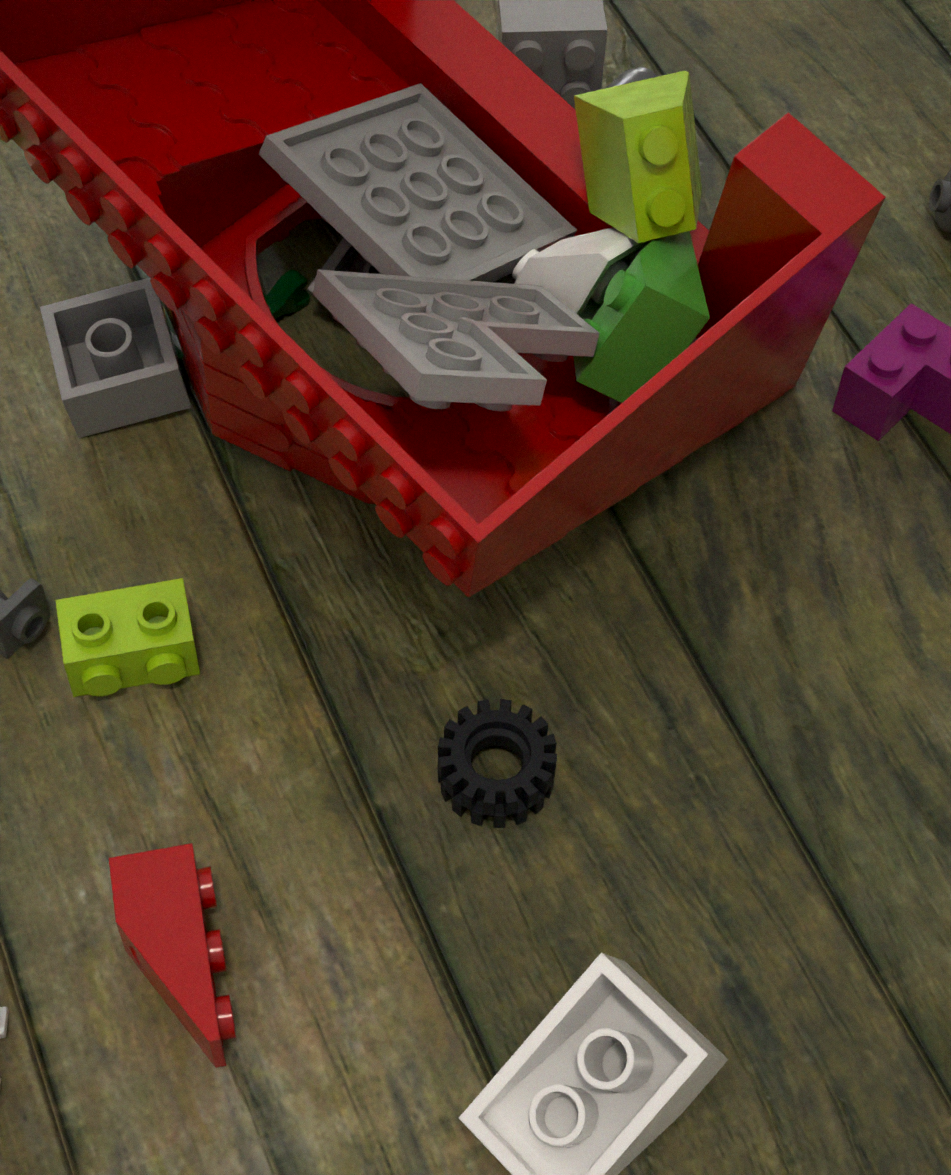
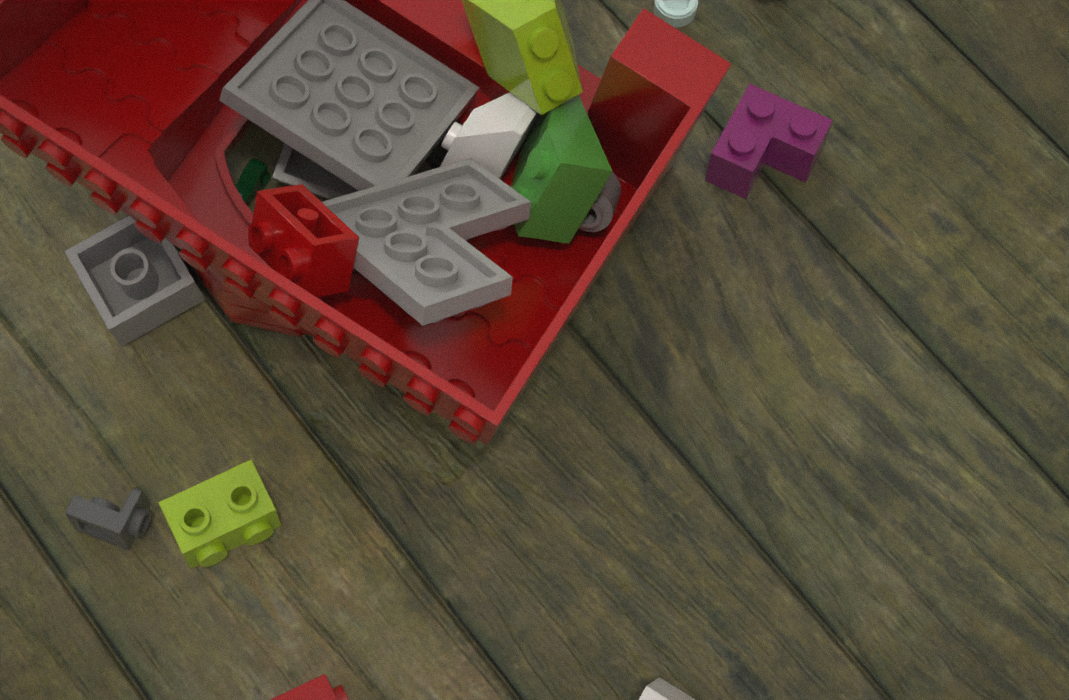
camera: 15 degrees left, 10 degrees up
black tyre [438,699,557,828] -> none
none -> red brick [248,184,359,299]

